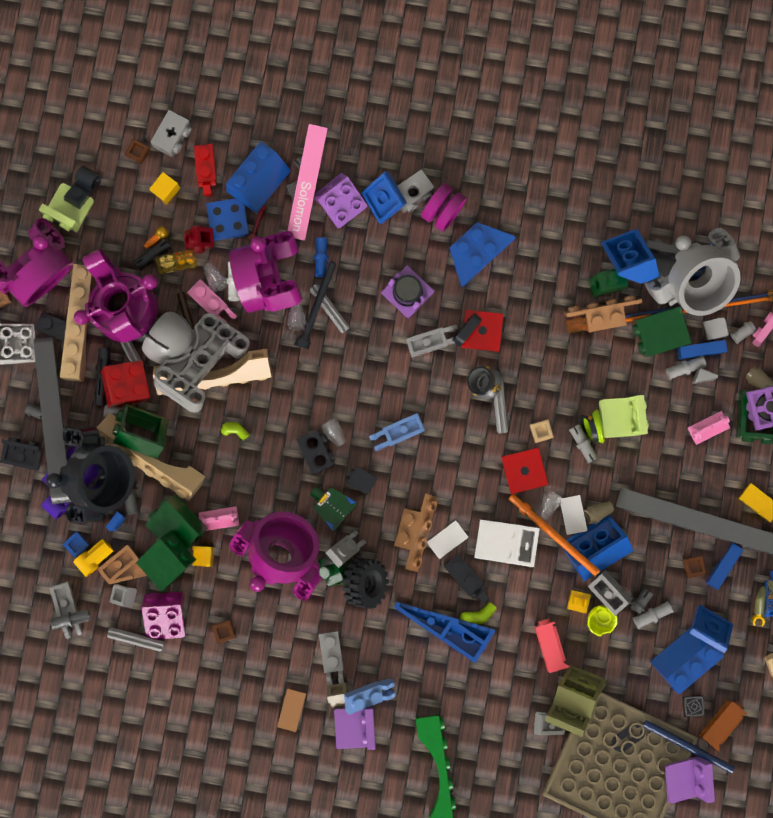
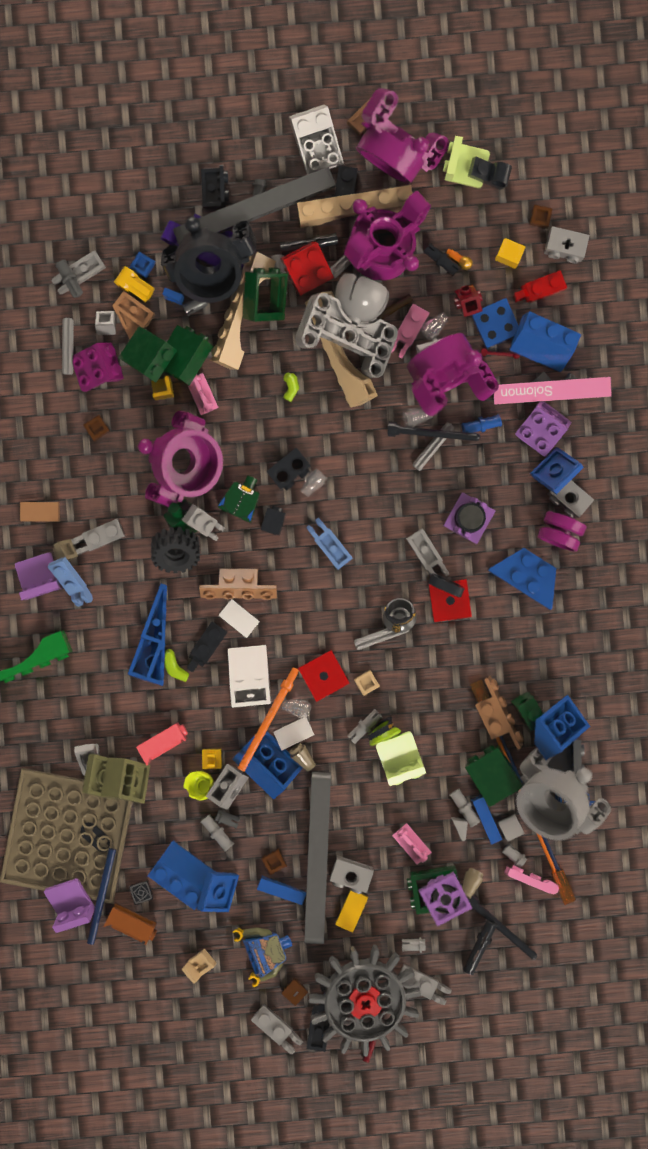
camera: 70 degrees right, 5 degrees up
clear yellow tile [155,250,197,274] -> none
none -> light grey brick [330,855,374,894]

